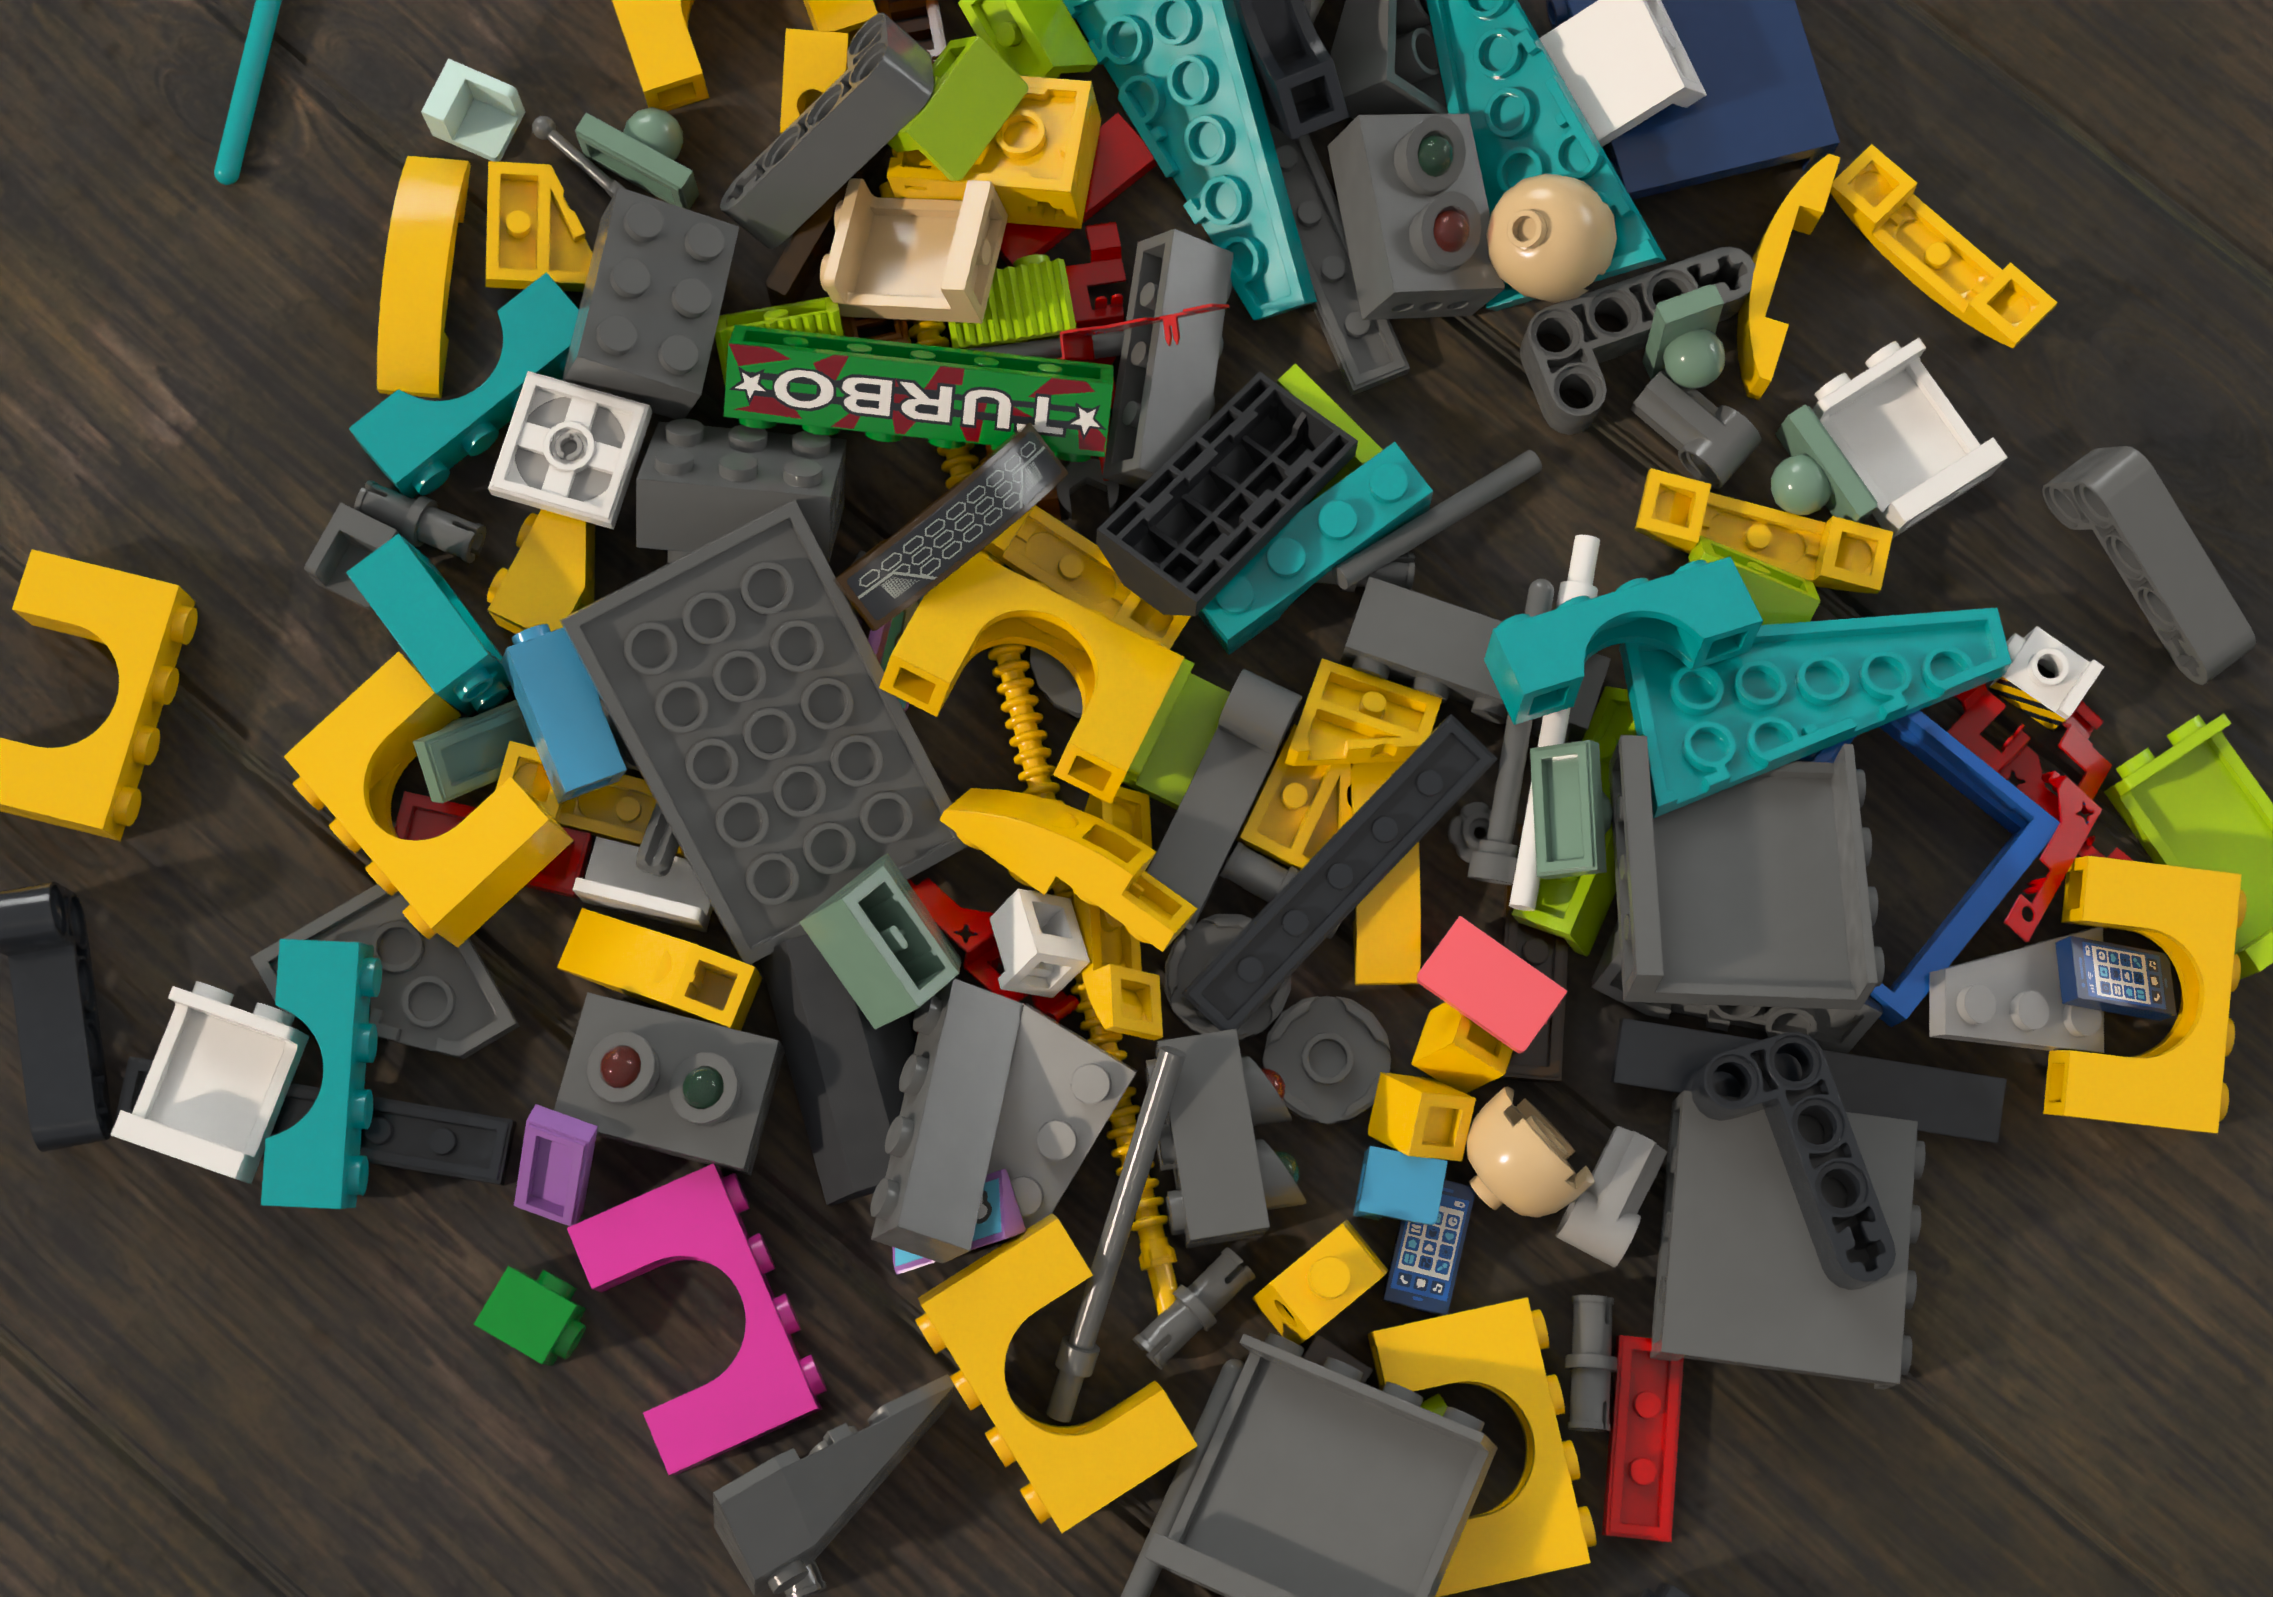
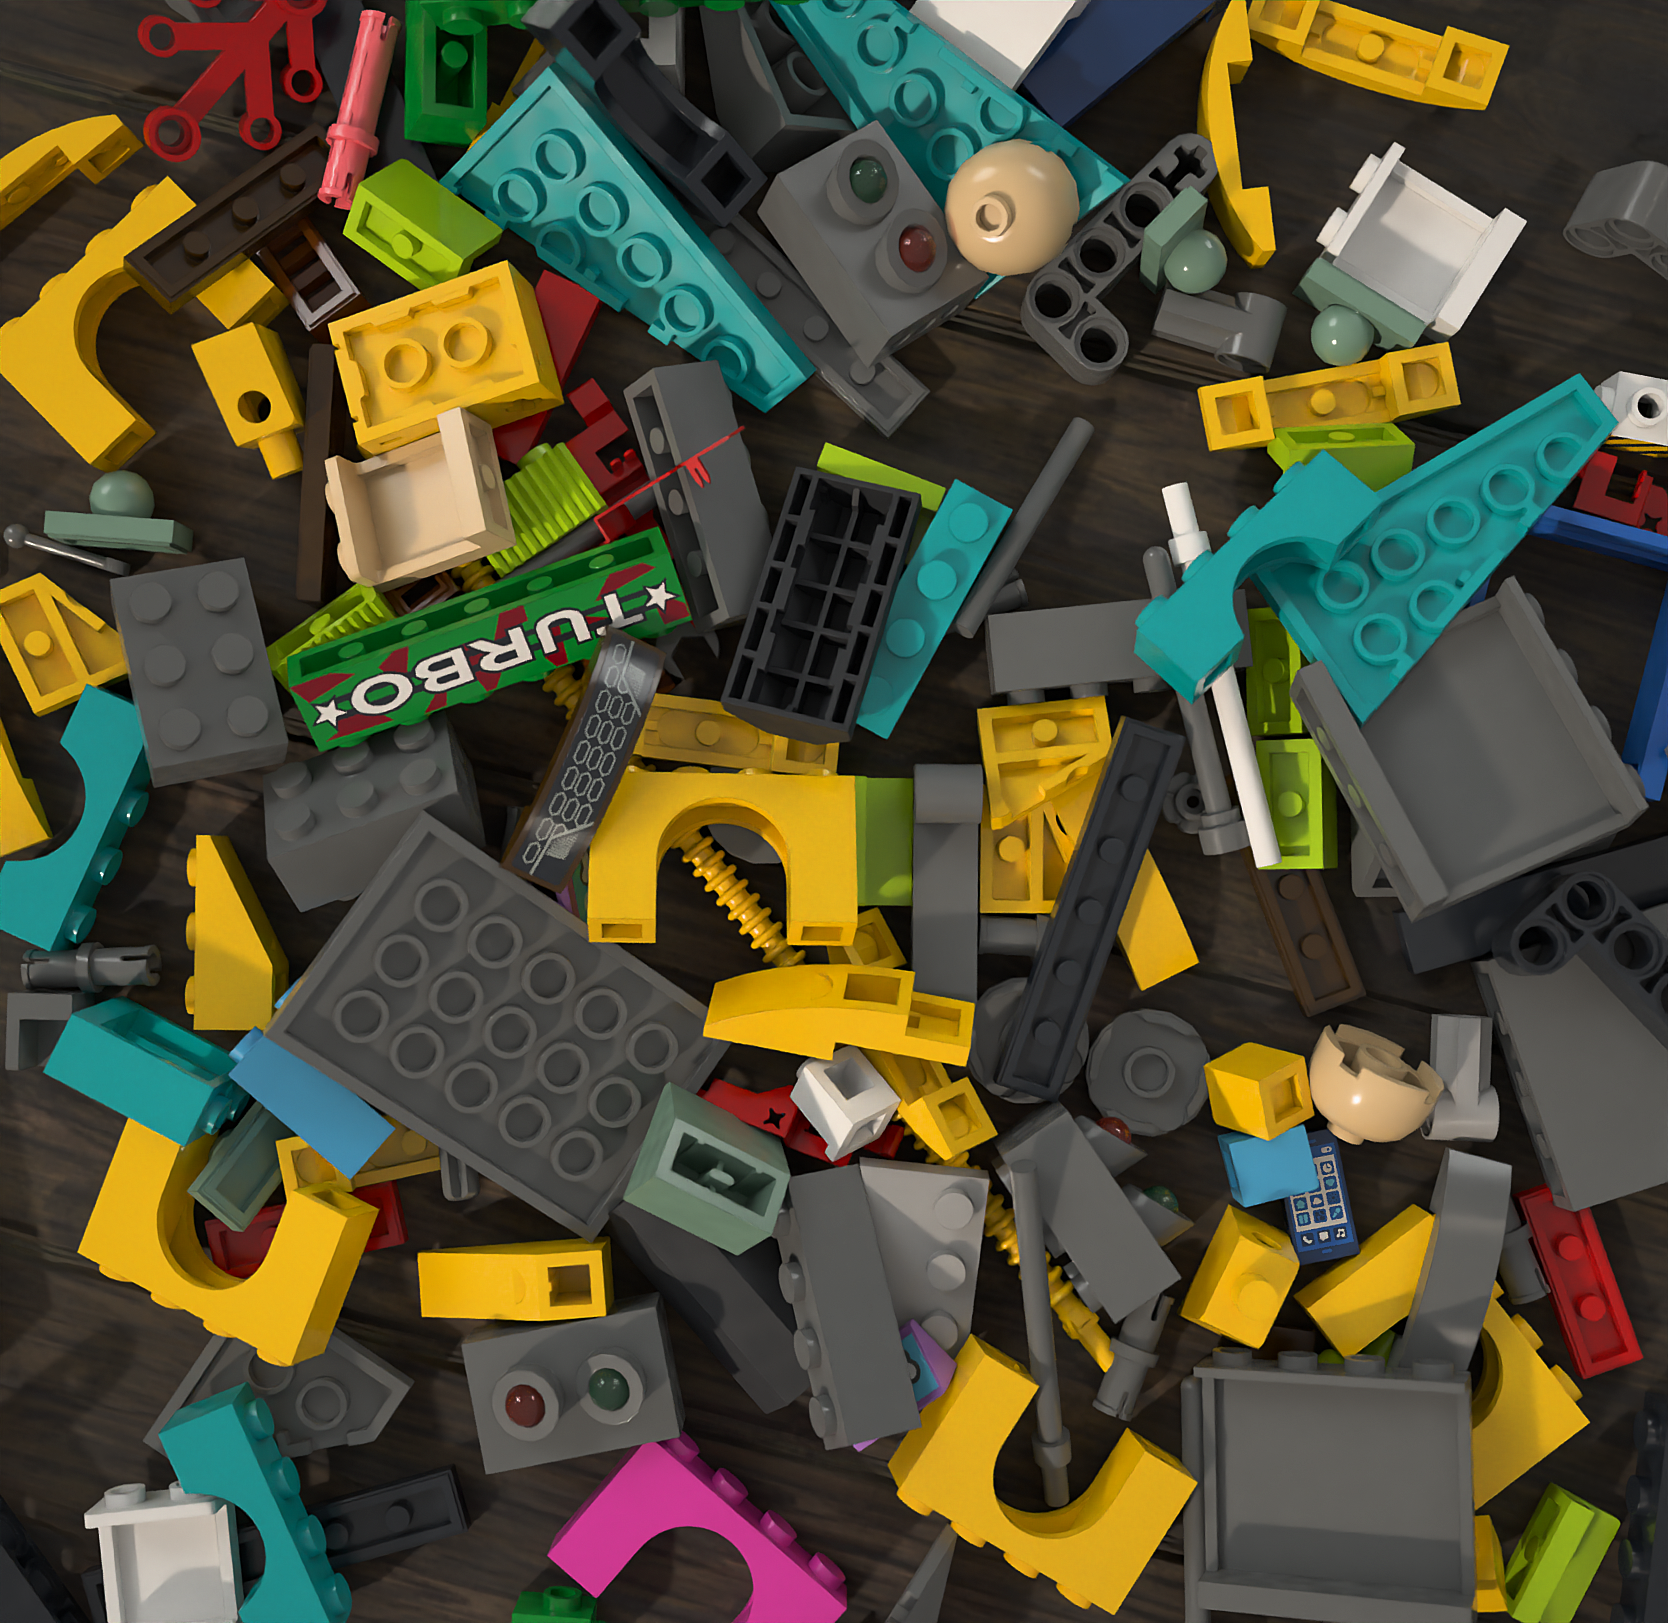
camera: 15 degrees left, 10 degrees up
white piece [488,371,652,530] -> none
medium lavender tile [514,1104,598,1226] -> none
white panel [573,837,713,932] -> none
dark grey beam [720,13,934,249] -> none
lime panel [887,35,1028,181] -> none
yellow panel [1411,1002,1513,1093] -> none
coral panel [1417,916,1568,1054] -> none
sand green tile [1530,740,1613,880] -> none
none -> dark grey slope [1386,1147,1512,1371]

